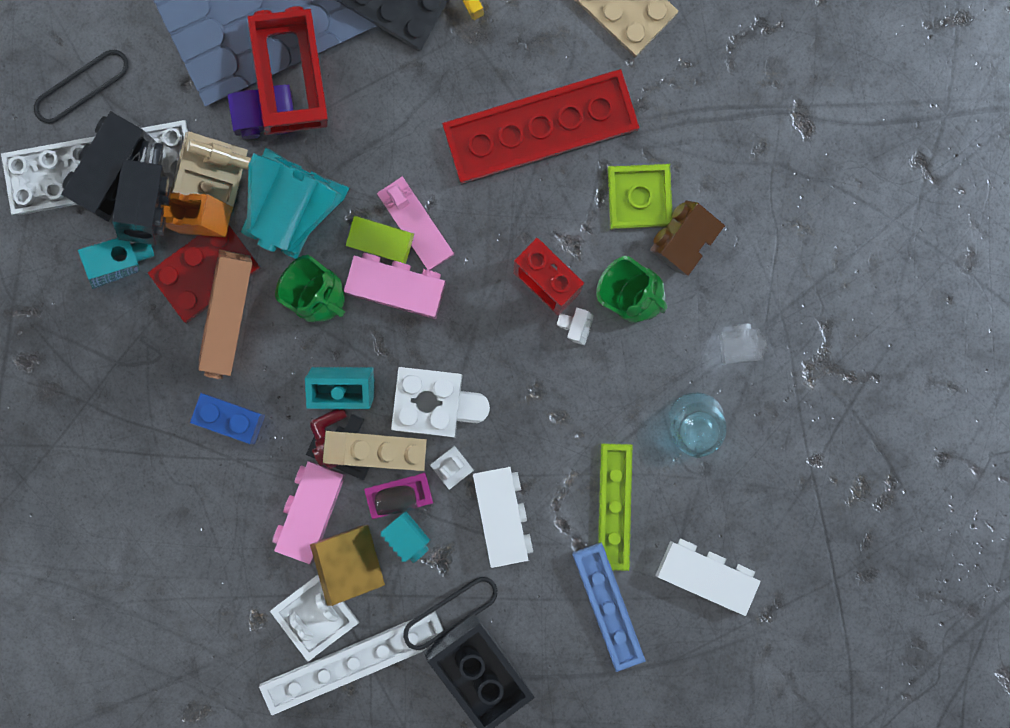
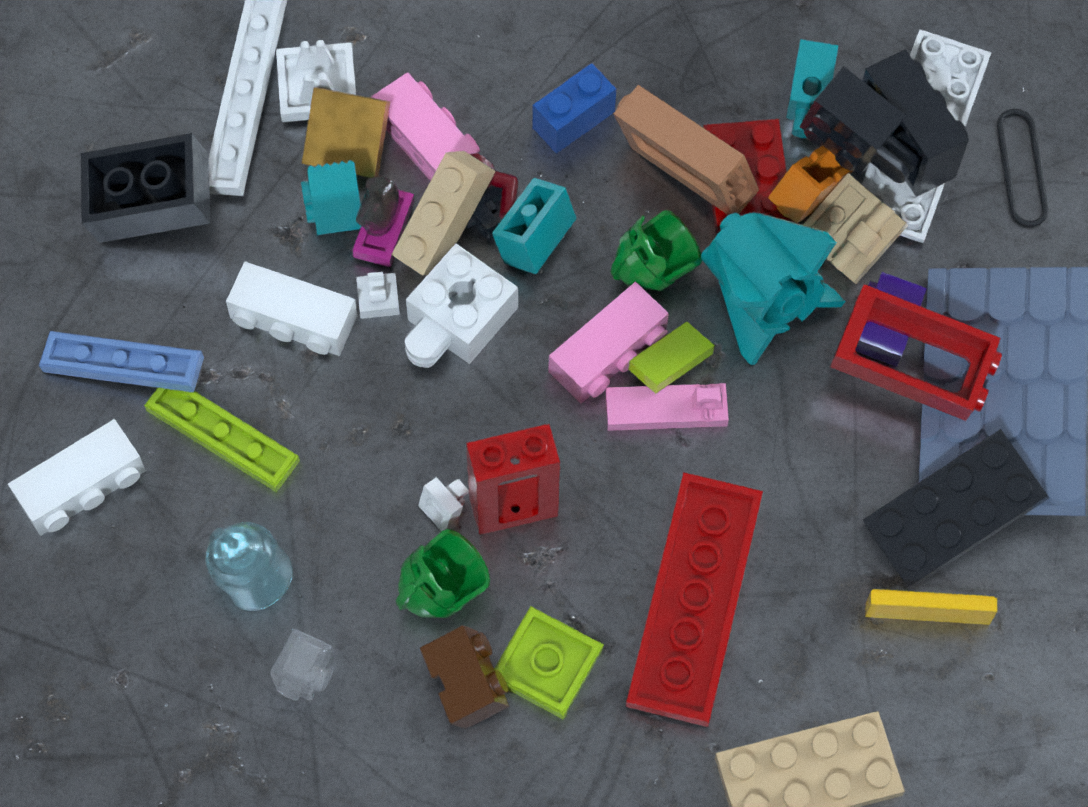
camera: 120 degrees right, 20 degrees down
black piece [403,577,498,650] -> none

